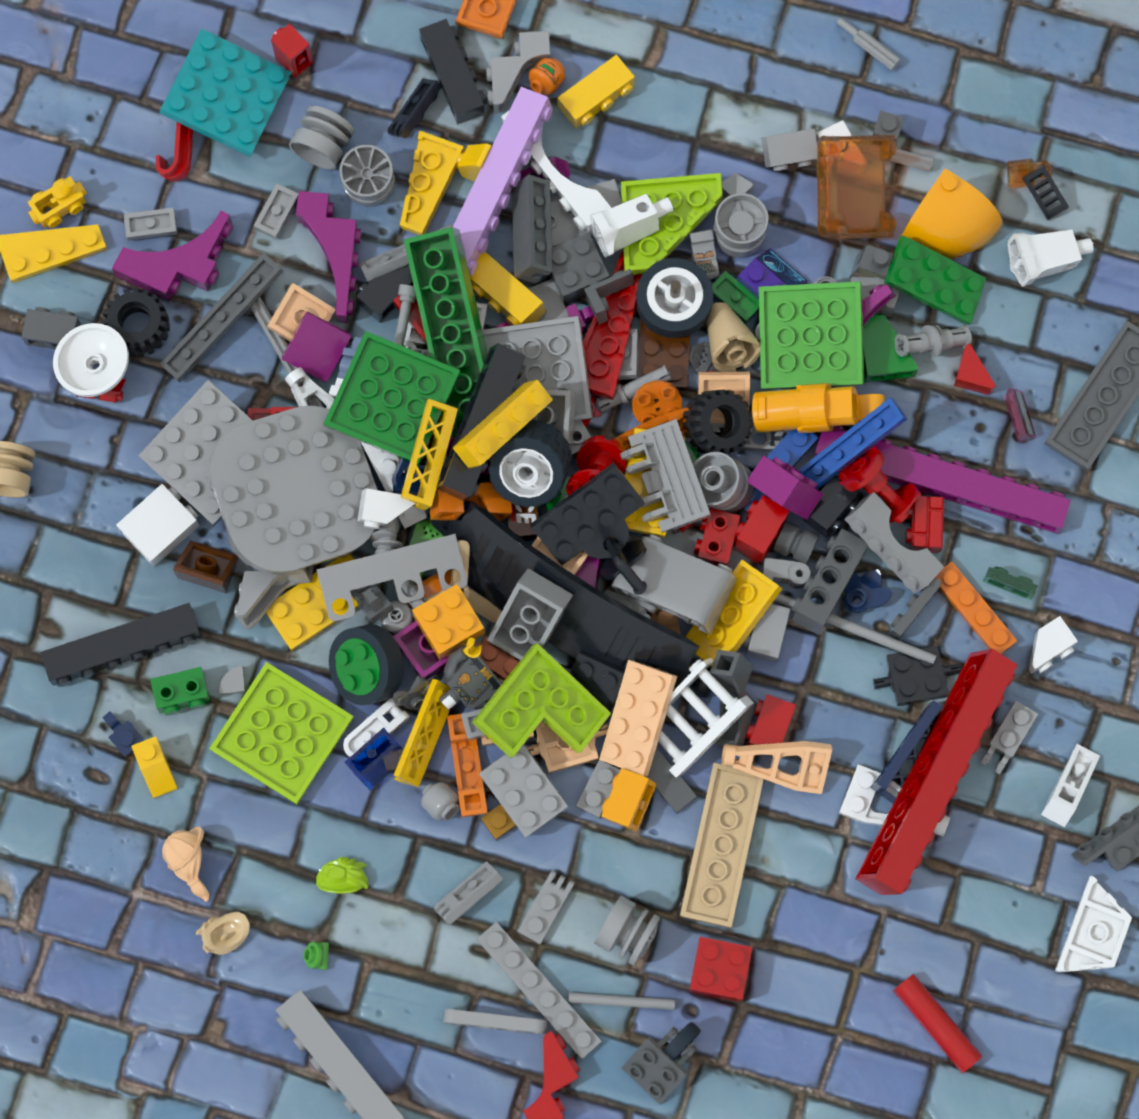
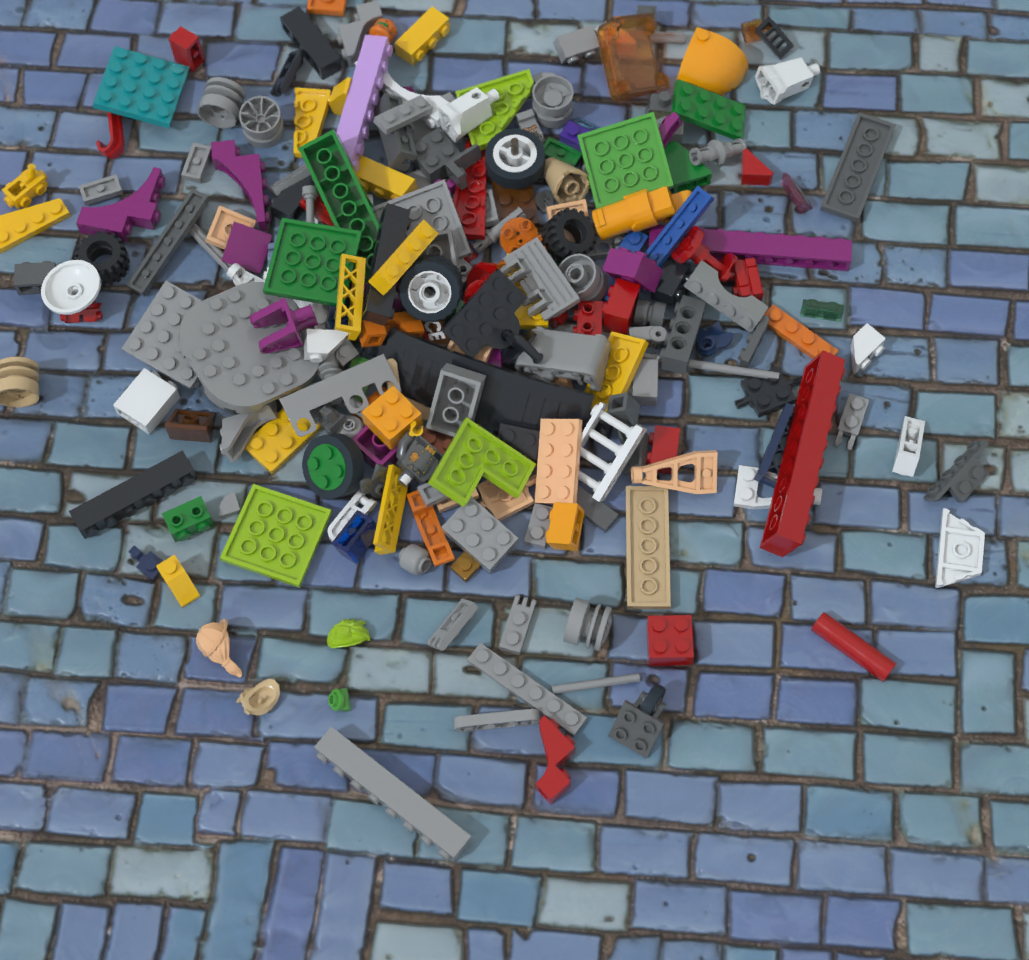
camera: 10 degrees left, 10 degrees down
none -> magenta piece [249,298,318,354]
none -> light grey plate [374,95,433,135]

